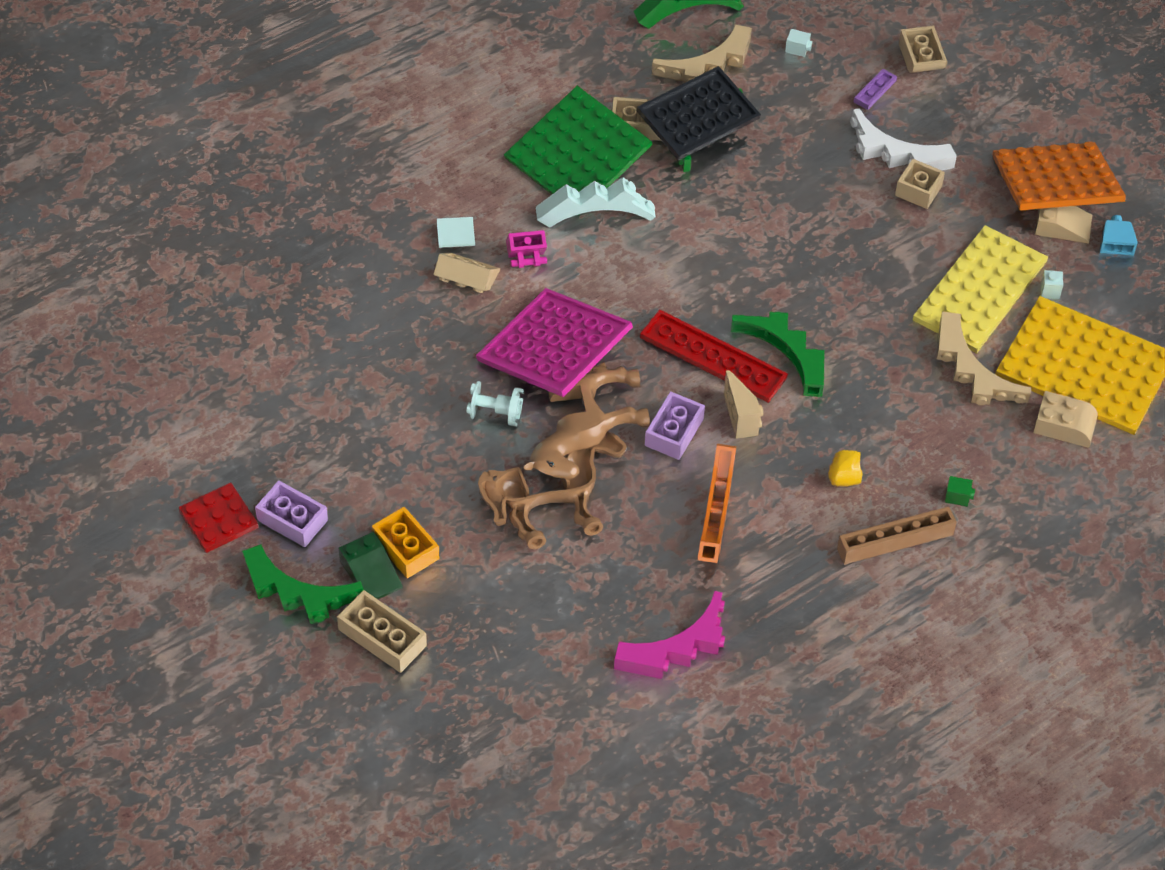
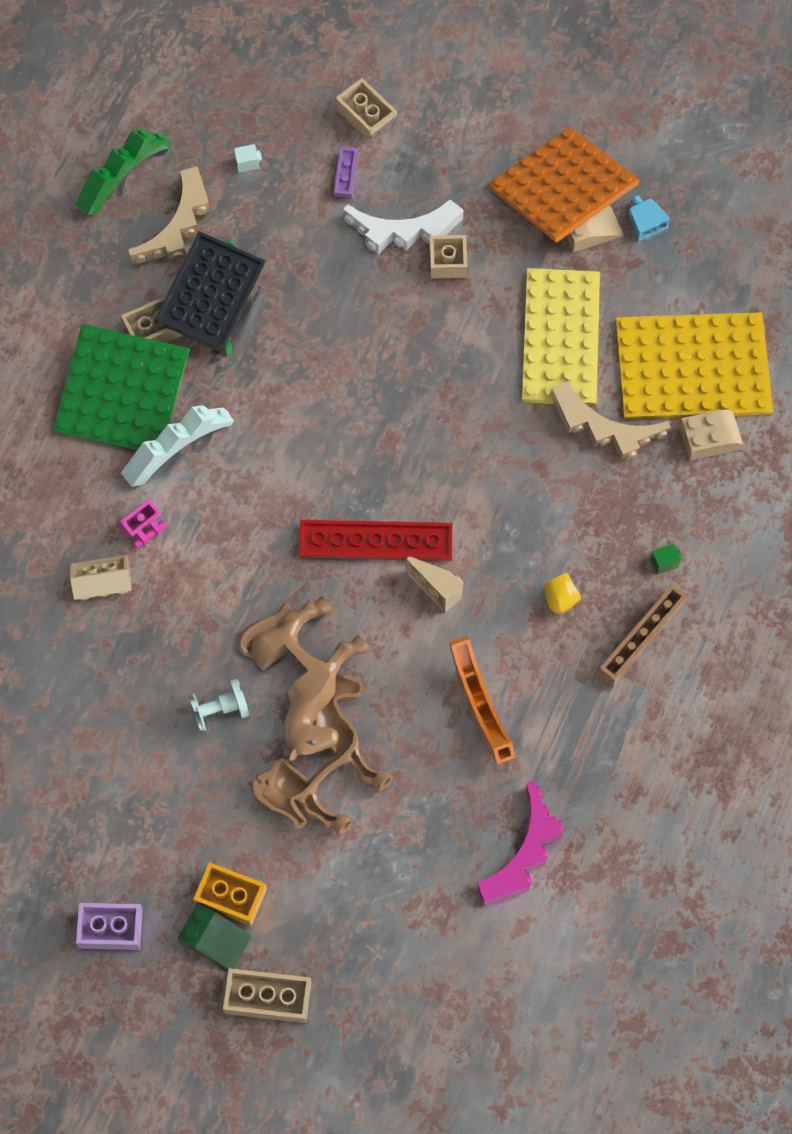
camera: 30 degrees left, 15 degrees up
red plate [178,482,259,553] -> none
green arch [242,544,364,624] -> none
light aqua piece [437,217,475,248] -> none
dark pink plate [476,288,633,397] -> none
lavender brick [645,391,705,460] -> none
green arch [731,312,825,397] -> none
light aqua brick [1041,270,1063,299] -> none

